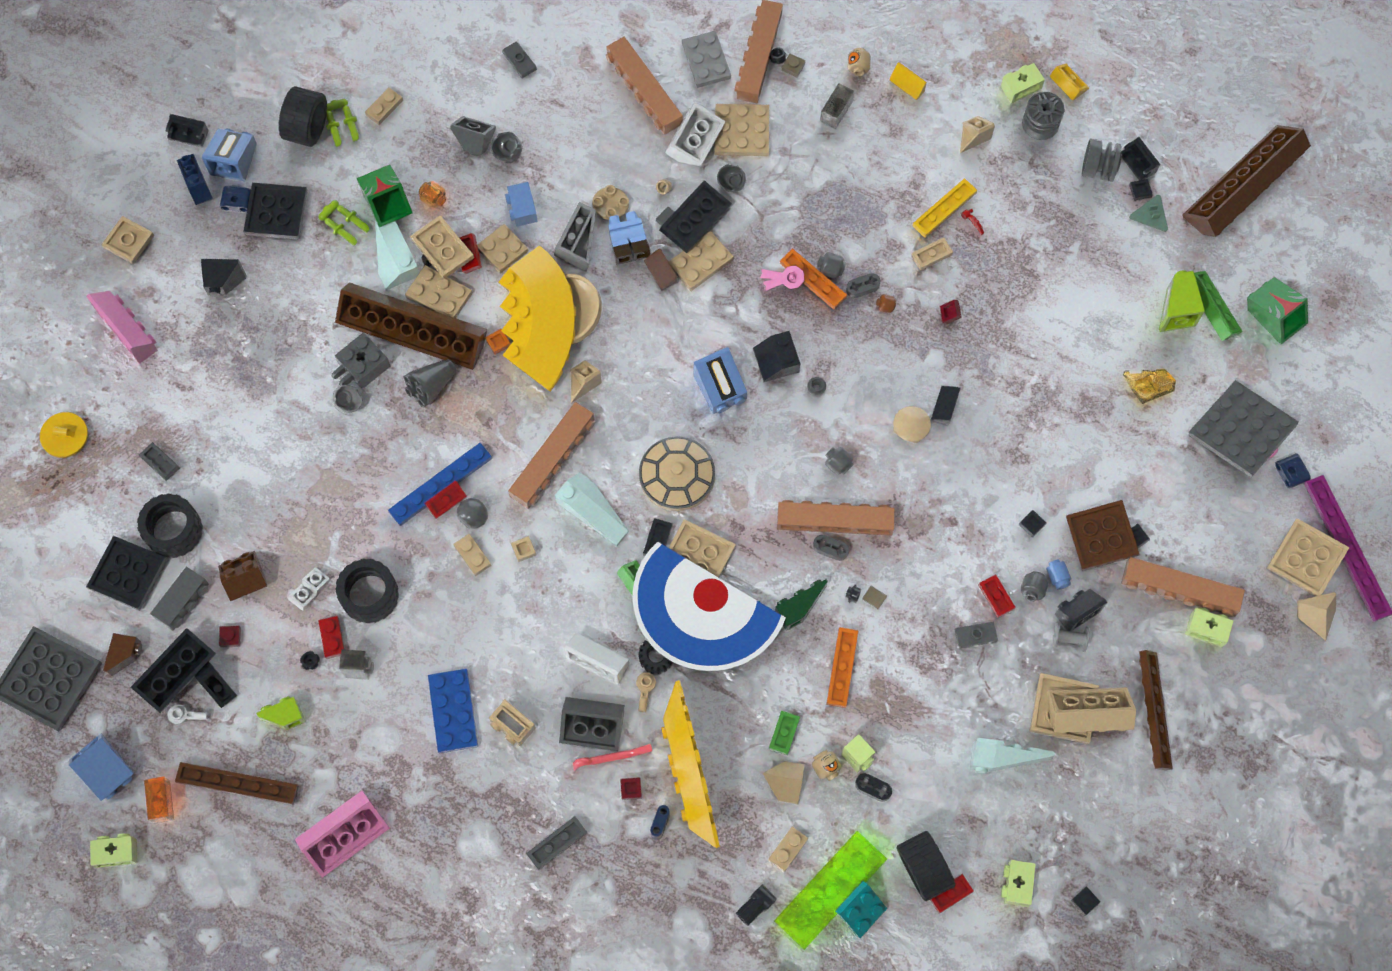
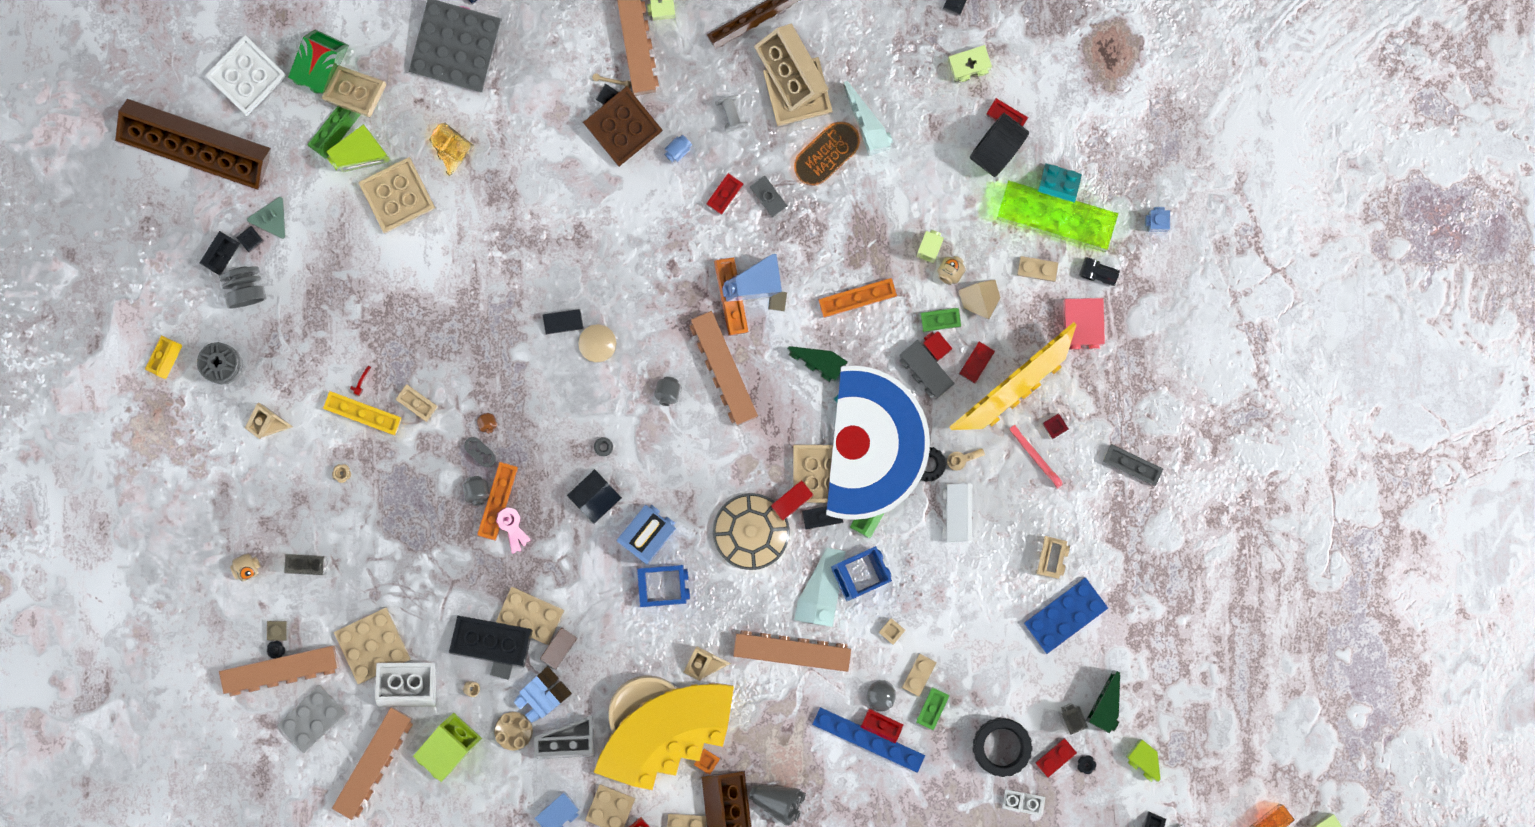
camera: 115 degrees left, 15 degrees up
reddish brown plate [175,762,299,806] -> none
bright pink slope [295,791,390,878] -> none
dark grey slope [559,697,625,751] -> none
dark blue piece [650,805,670,840] -> none
dark grey hair [717,164,746,193] -> none
dark grey beam [813,535,849,561] -> none
black plate [845,585,861,603] -> none
black beam [855,773,892,802] -> none
yellow slope [890,62,927,100] -> none
dark red plate [940,299,962,324] -> none
yellowish green brick [1001,63,1045,103] -> none
black plate [1019,510,1047,538] -> none
dark grey head [1021,571,1048,602] -> none
black slope [1055,589,1108,631] -> none
none -> white plate [205,35,287,116]
none -> tan plate [321,65,387,118]
none -> tan plate [332,464,351,483]
none -> tan plate [358,157,436,234]
none -> lime slope [413,713,482,782]
none -> tan hinge [592,73,631,88]
none -> blue window [637,565,690,607]
none -> orange plate [714,257,749,336]
none -> medium blue slope [722,254,782,302]
none -> red slope [771,480,814,521]
none -> clear orange tile [794,122,860,186]
none -> blue window [831,546,892,602]
none -> dark grey brick [899,340,955,399]
none -> bright green plate [916,687,950,731]
none -> red brick [922,331,953,362]
none -> red plate [959,341,995,384]
none -> coral brick [1063,298,1105,350]
none -> dark green slope [1085,670,1120,734]

